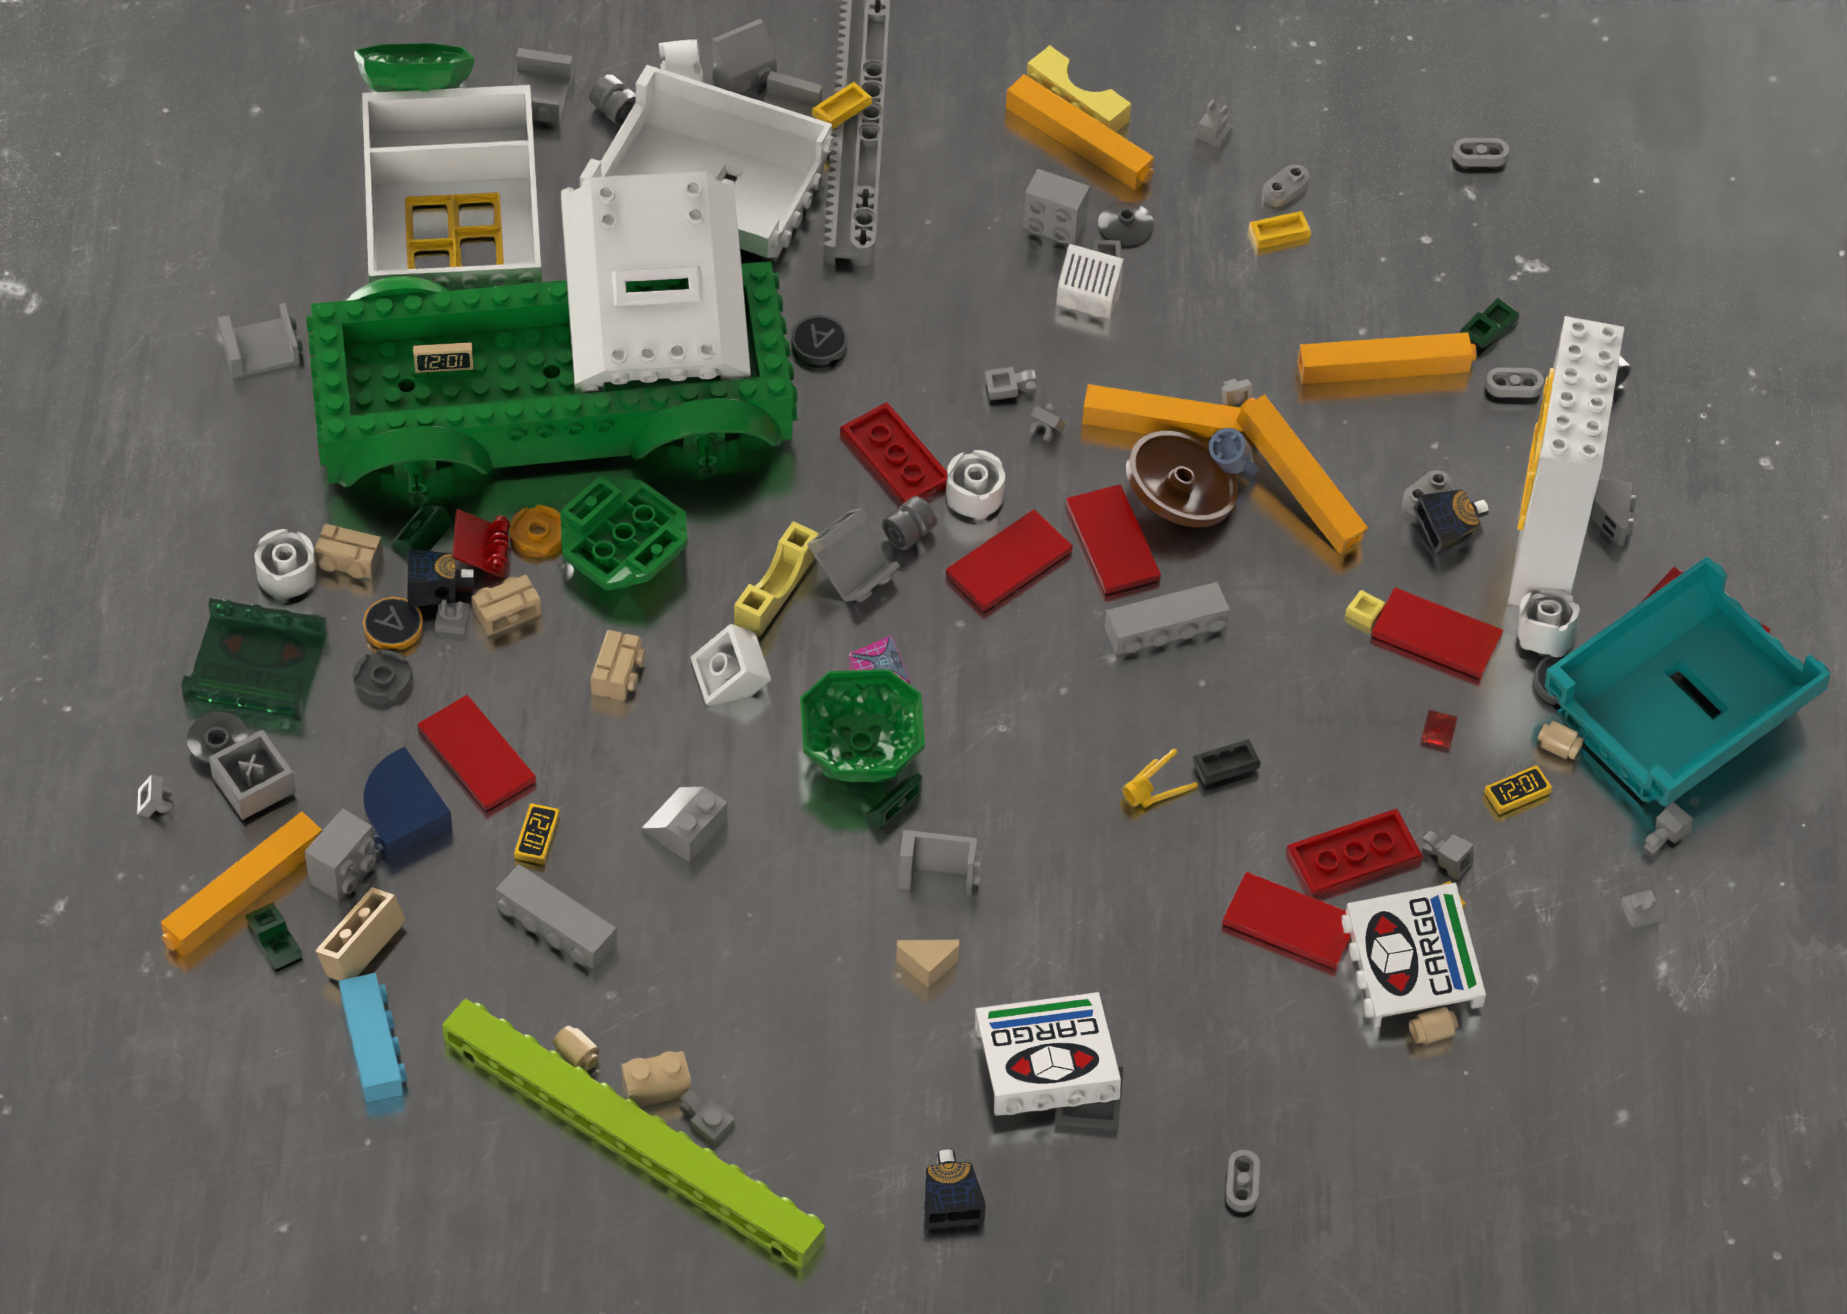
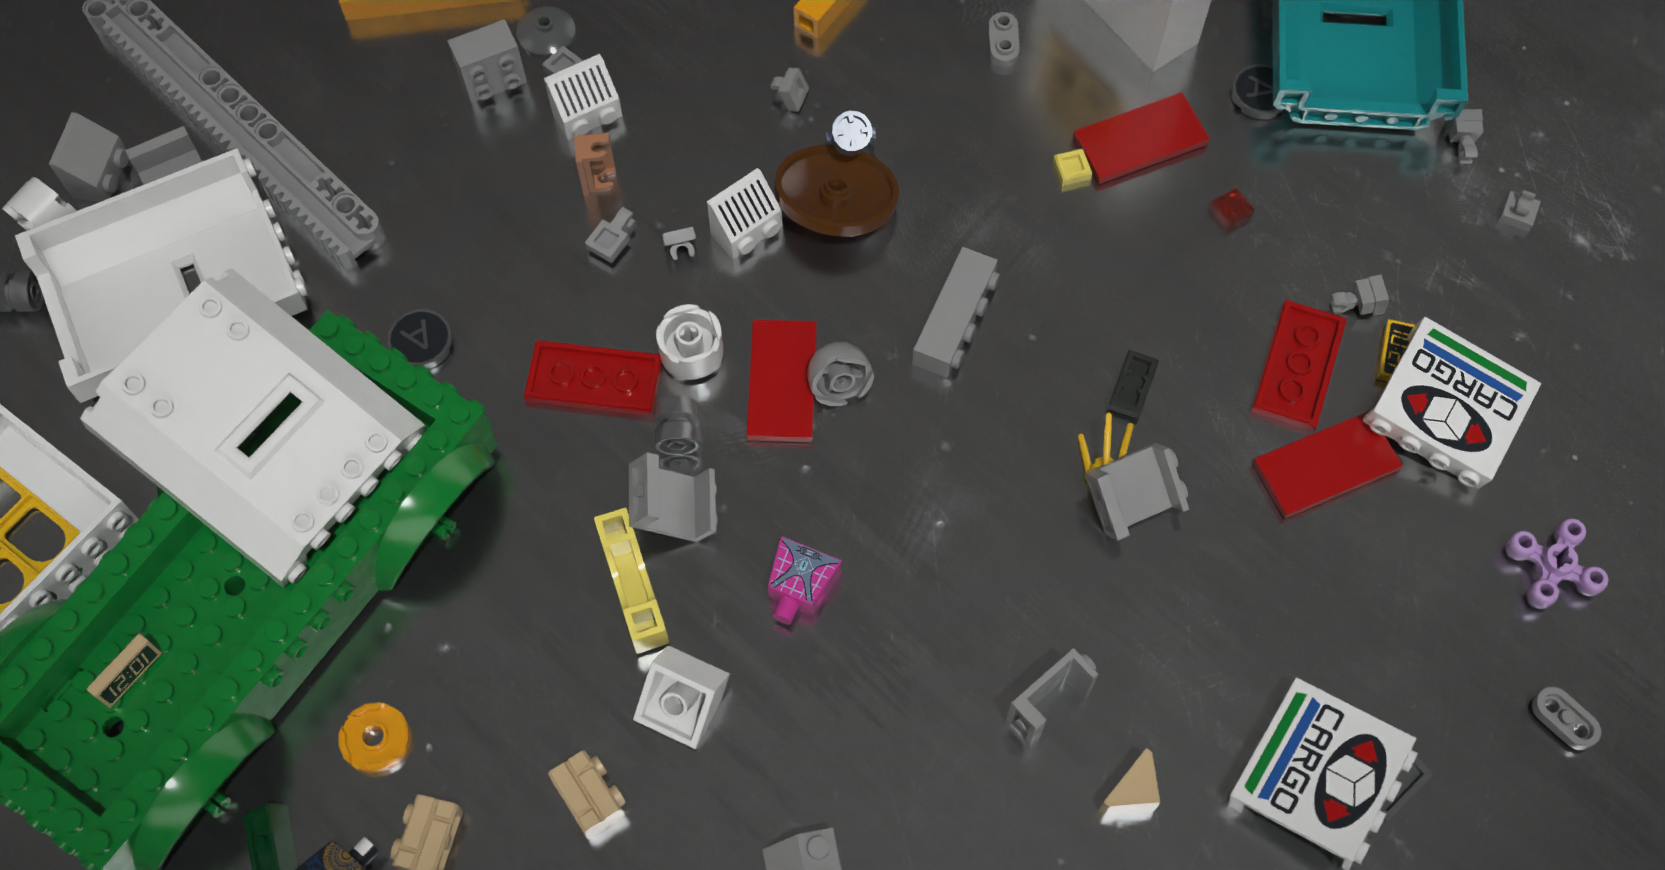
camera: 45 degrees left, 10 degrees up
red hinge [452,509,510,578] -> none
green piece [560,475,688,591] -> none
green rock [800,669,925,783] -> none
yellow tile [812,82,872,129] -> none
dark green slope [865,773,922,829] -> none
red tile [1066,484,1161,595] -> none
light orange brick [1082,384,1254,450] -> none
light orange brick [1236,394,1368,554] -> none
tan brick [1409,1006,1458,1045] -> none
black torso [1413,489,1489,556] -> none
tile [1484,765,1552,815] -> none
white brick [1518,588,1580,657] -> none
tan brick [1537,721,1585,760] -> none
none -> nougat hinge [574,133,616,196]
none -> white slope [707,168,782,259]
none -> light grey cylinder [807,342,874,406]
none -> light grey panel [1084,443,1189,540]
none -> lavender gear [1506,519,1609,609]

